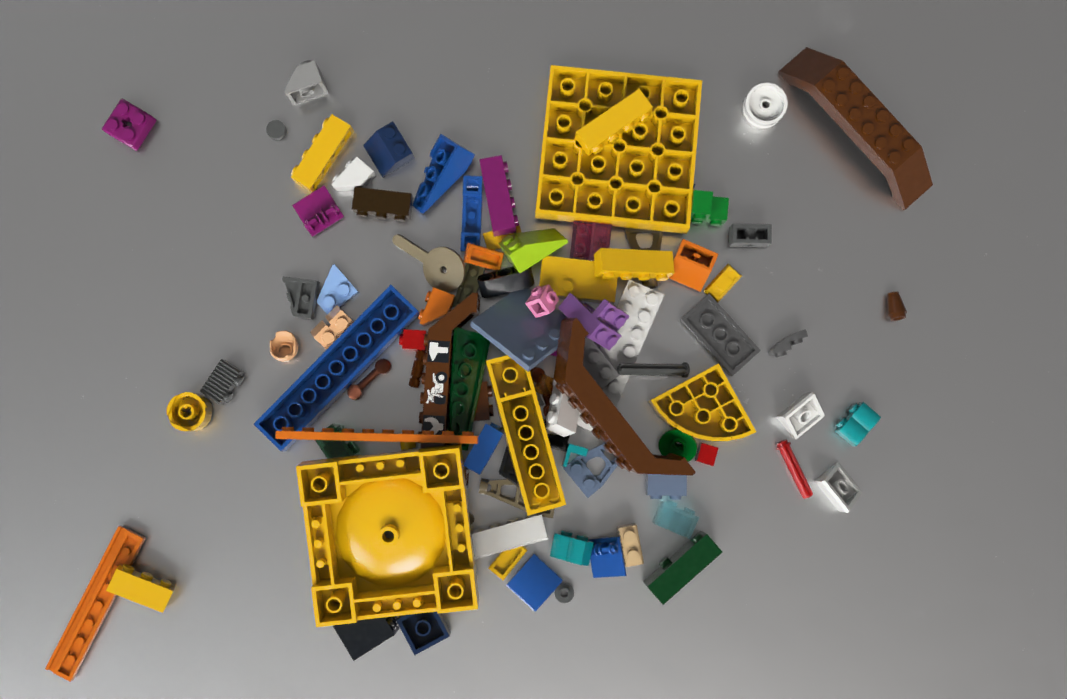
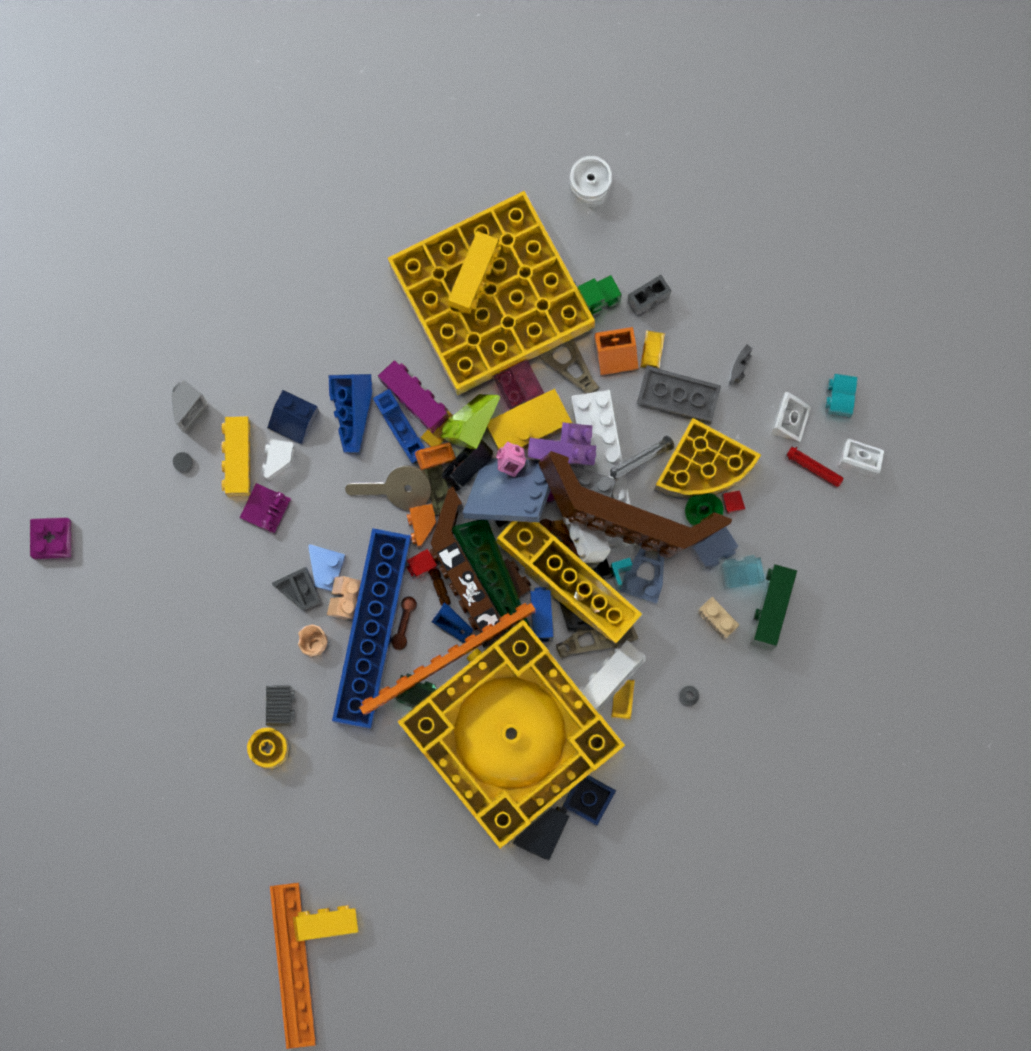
camera: 30 degrees left, 5 degrees down
dark brown brick [352,187,413,222] -> none
blue slope [506,554,563,612] -> none
teal brick [550,530,594,566] -> none
blue hinge [588,536,627,578] -> none
yellow brick [594,248,675,281] -> none
reddish brown slope [778,47,933,210] -> none
reddish brown cone [887,292,907,321] -> none
none -> blue slope [431,603,474,643]

